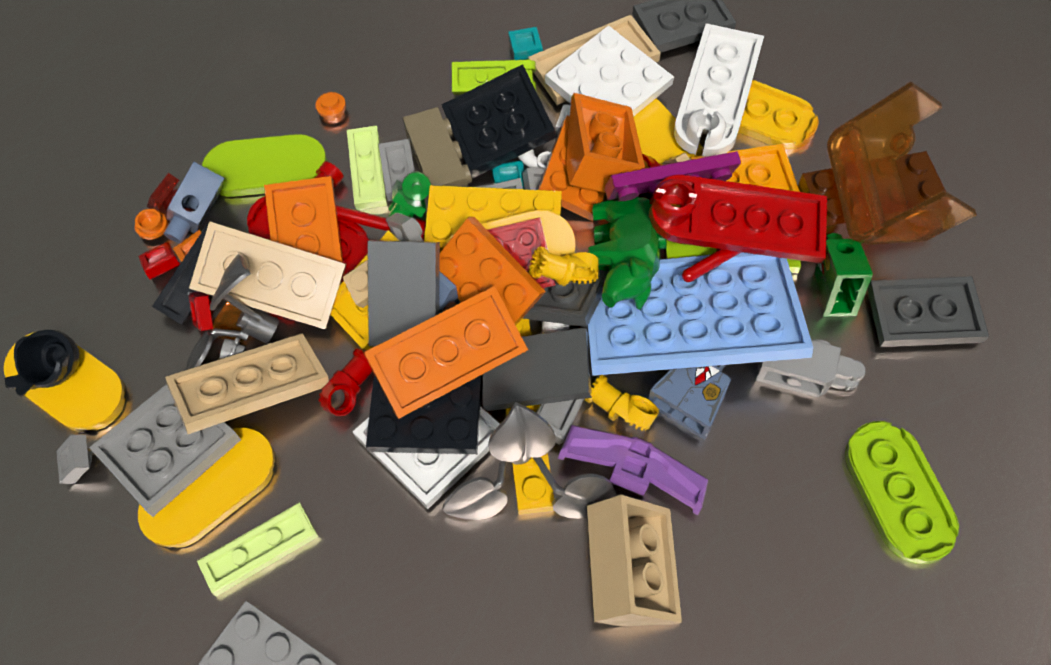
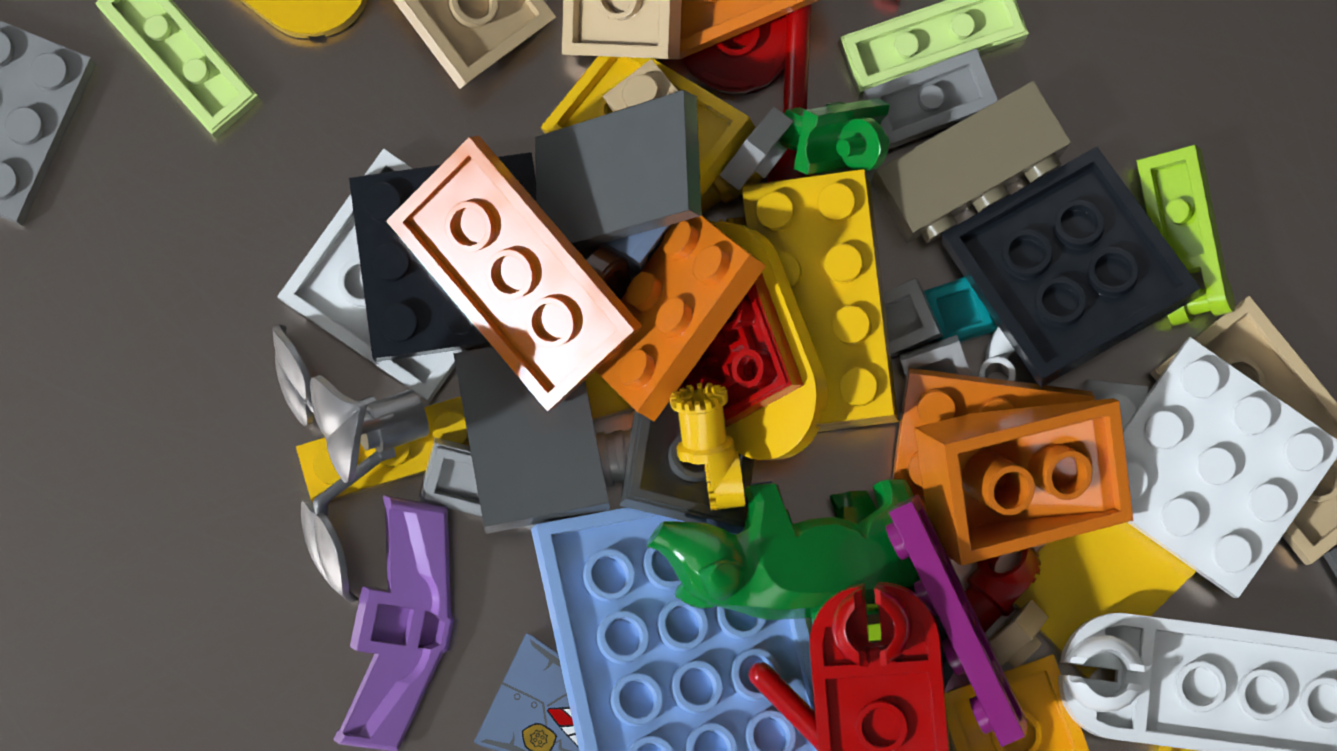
camera: 75 degrees right, 20 degrees up
red connector [318,348,373,416] -> none
teal plate [508,27,543,60] -> none
yellow connector [585,375,659,431] -> none
tan slope [587,495,682,626] -> none

